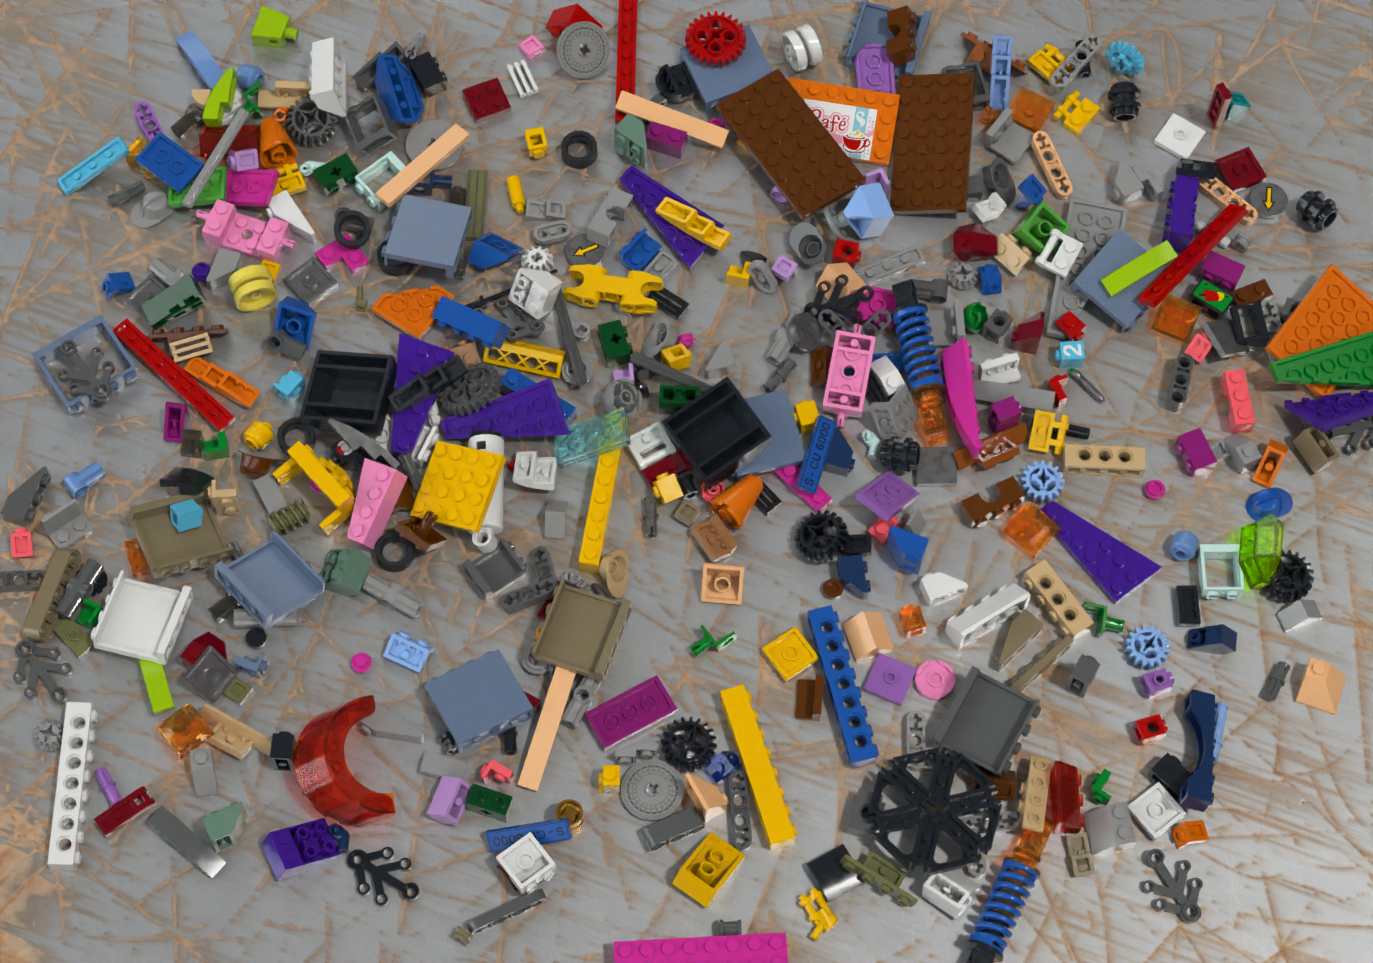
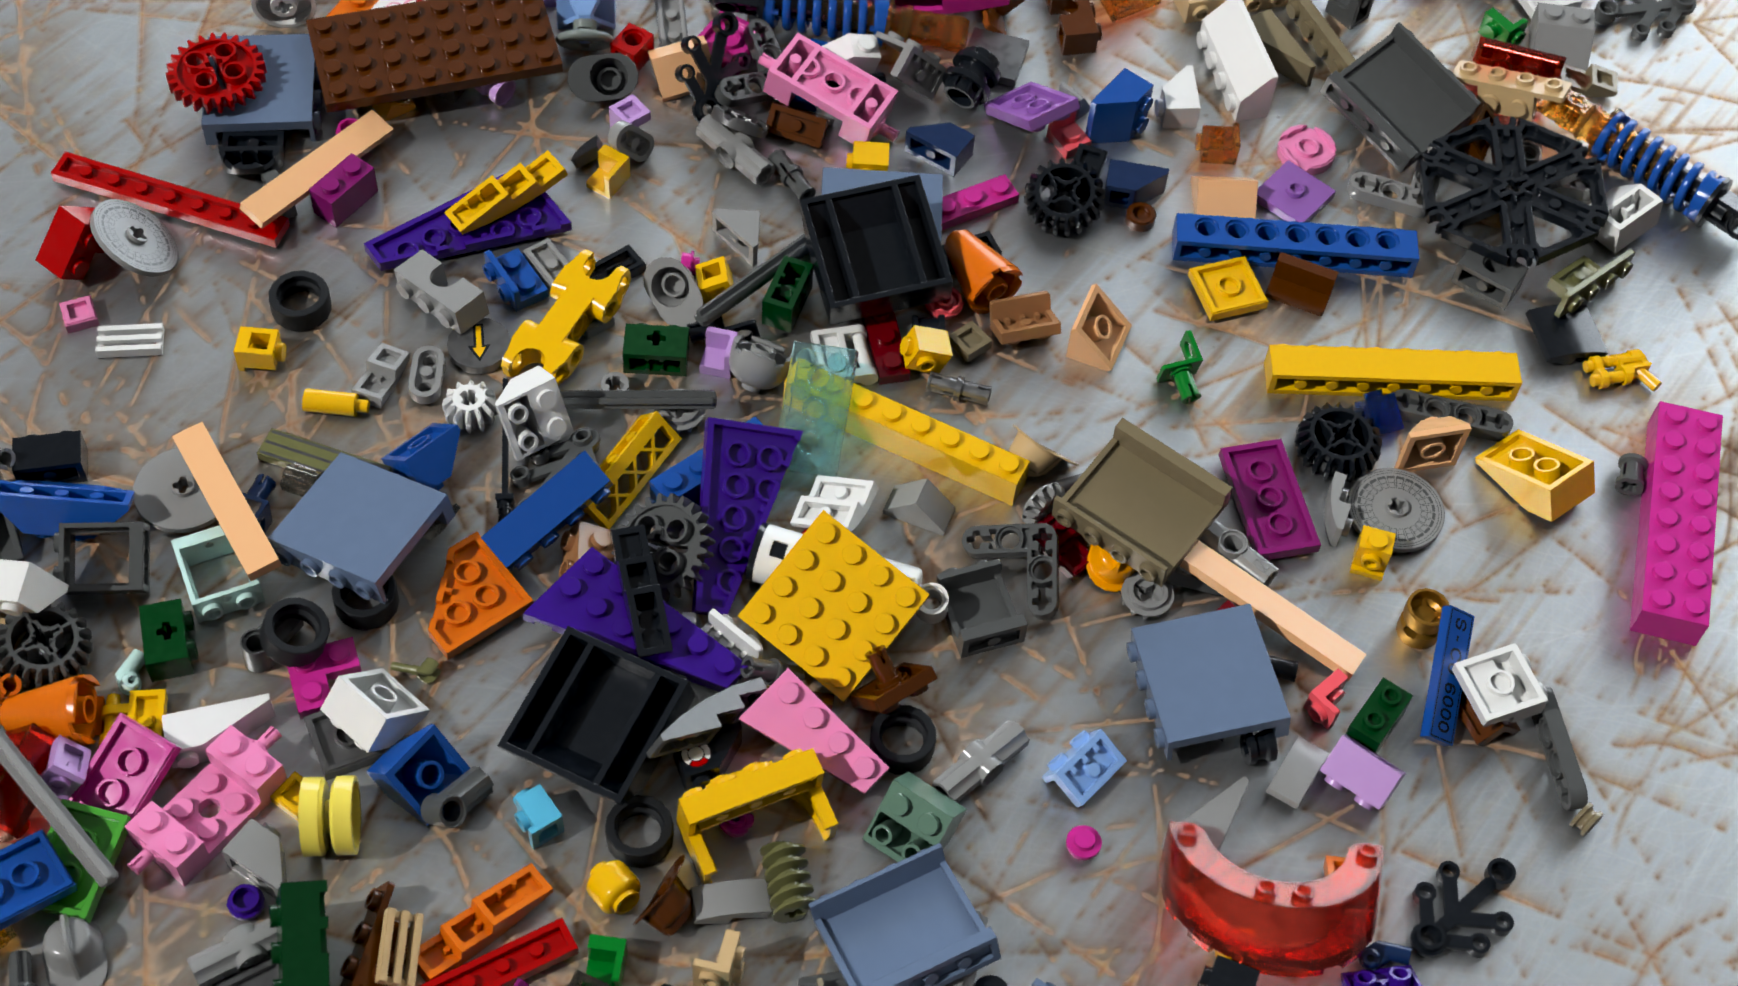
camera: 75 degrees left, 10 degrees down
dark red plate [462,77,512,124] -> none
sand green slope [614,113,647,168] -> none
dark grey beam [641,807,705,851] -> none
blue tile [796,415,837,495] -> none
light aqua arm [862,430,881,459] -> none
none -> white slope [320,668,430,753]

